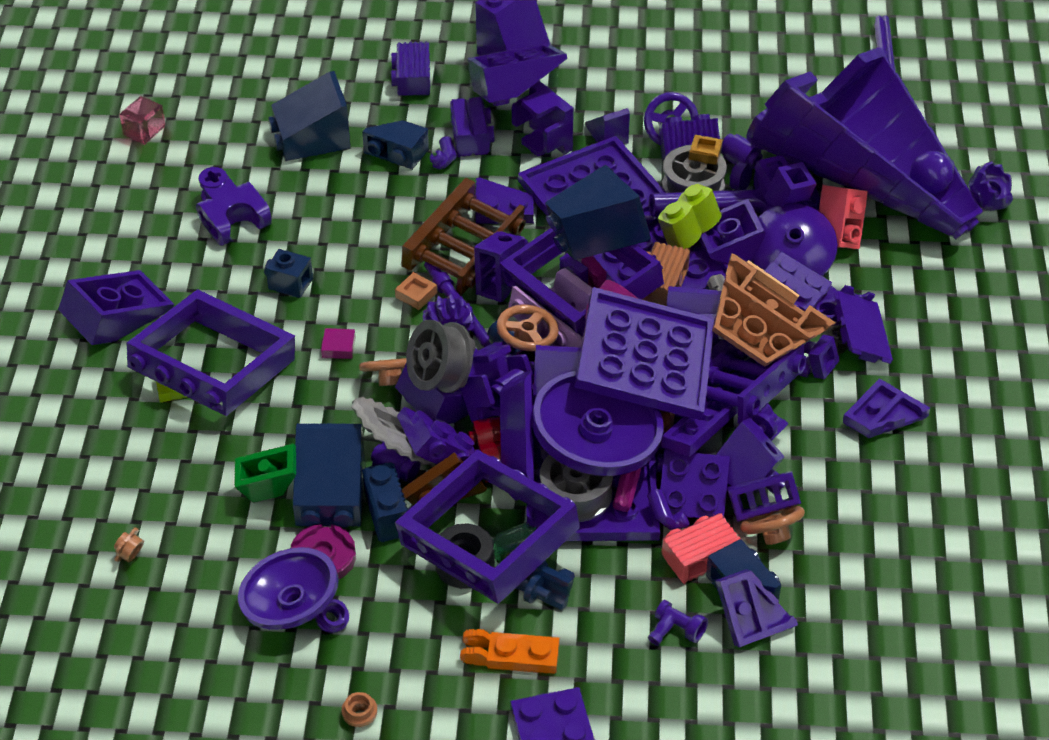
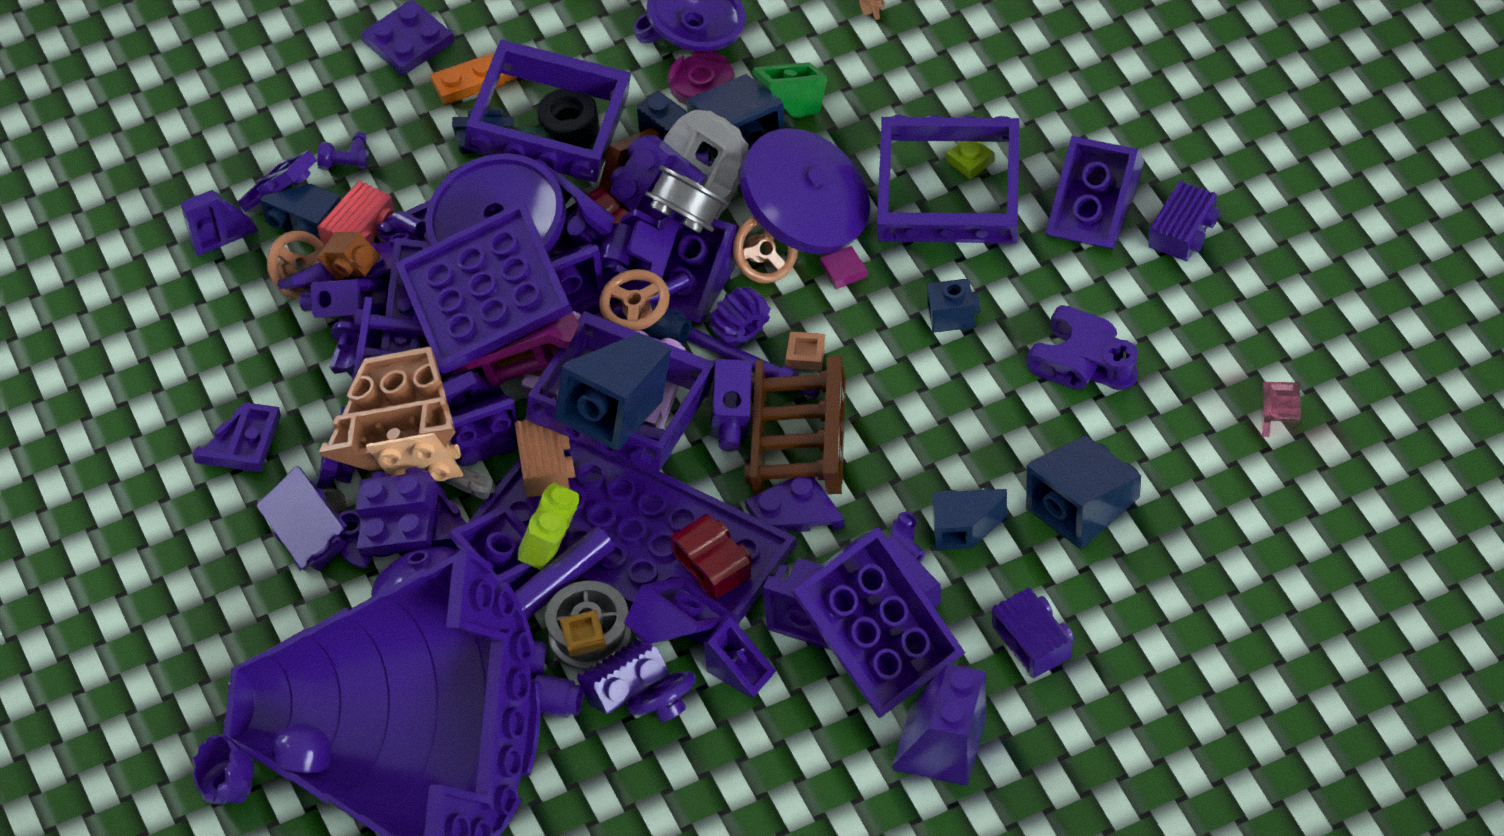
camera: 155 degrees right, 5 degrees up
none -> dark purple wing [180,190,258,257]
none -> dark orange brick [316,232,381,281]
none -> dark purple slope [624,577,739,644]
none -> dark red brick [670,513,753,600]
none -> dark purple dish [740,128,870,254]
none -> dark purple brick [1148,180,1220,261]

